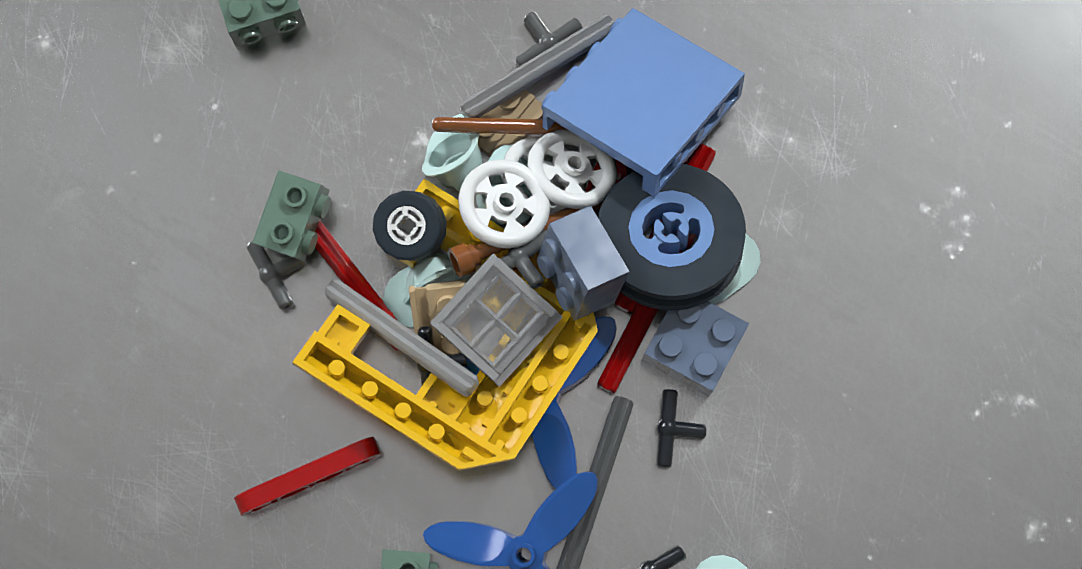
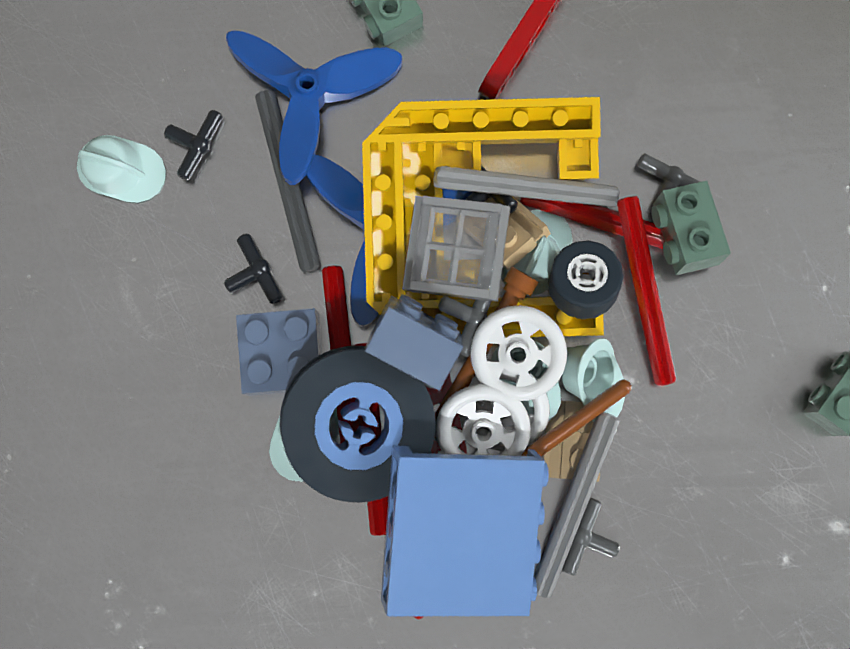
camera: 150 degrees right, 5 degrees up
none -> red axle [617,196,676,386]

